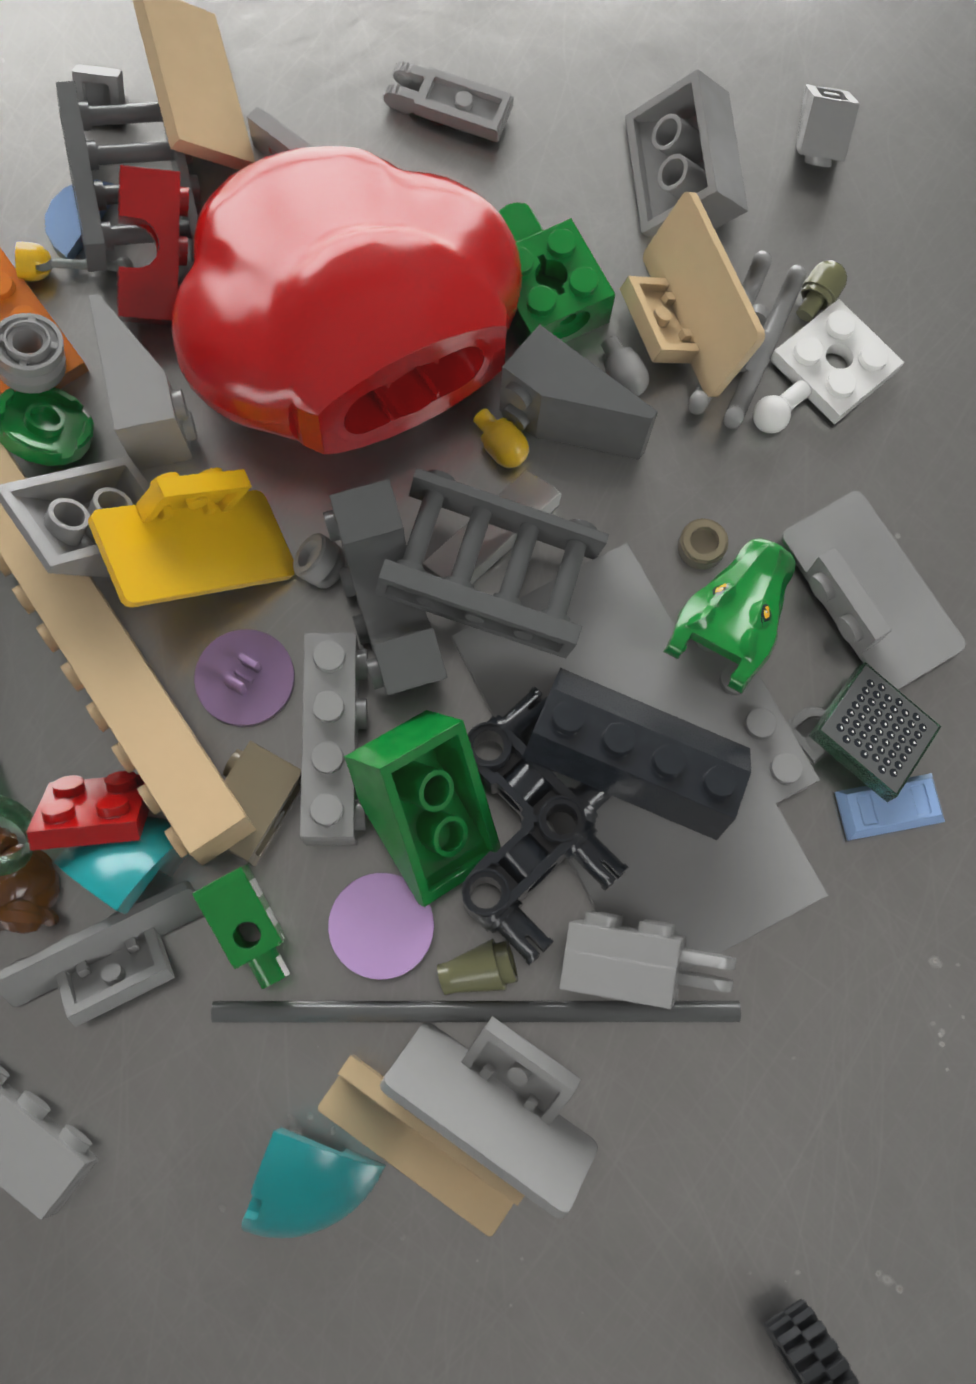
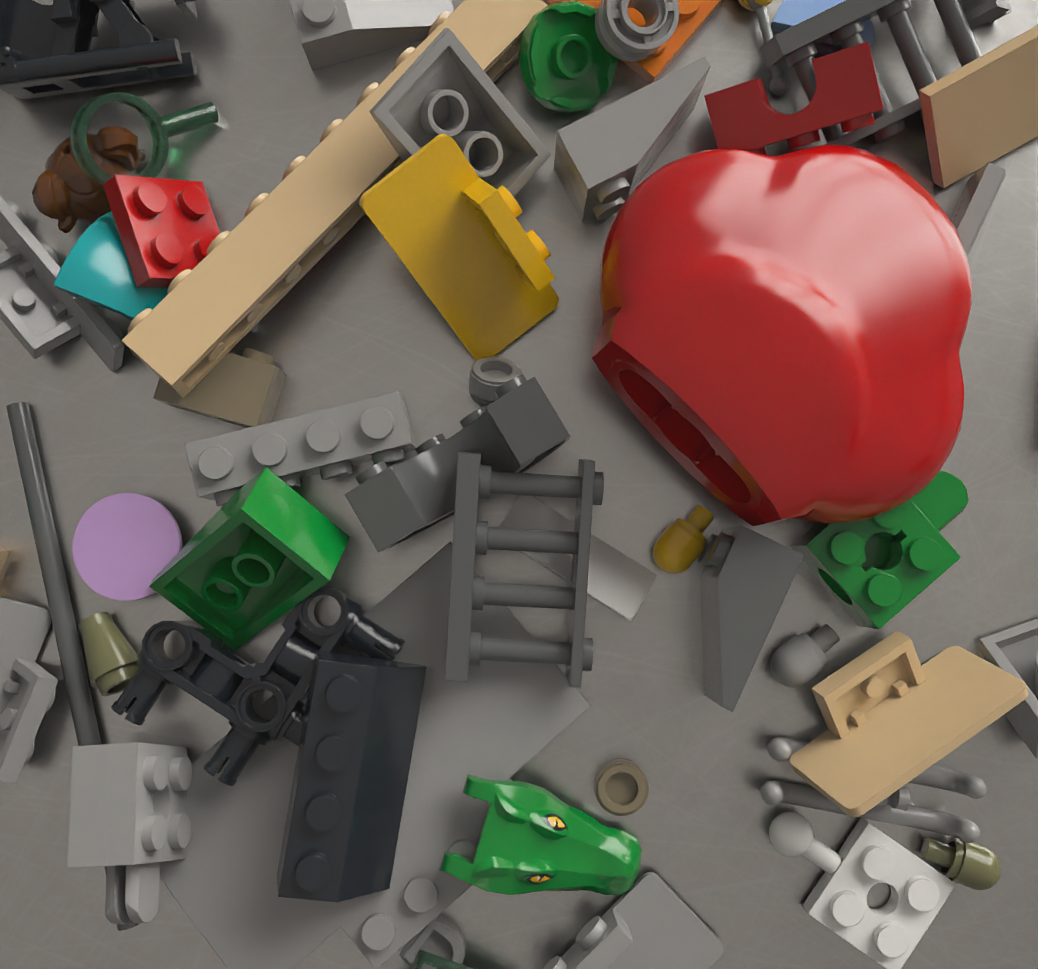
camera: 80 degrees right, 10 degrees up
green torso [192,864,290,989] -> none
lavender piece [194,629,295,727] -> none

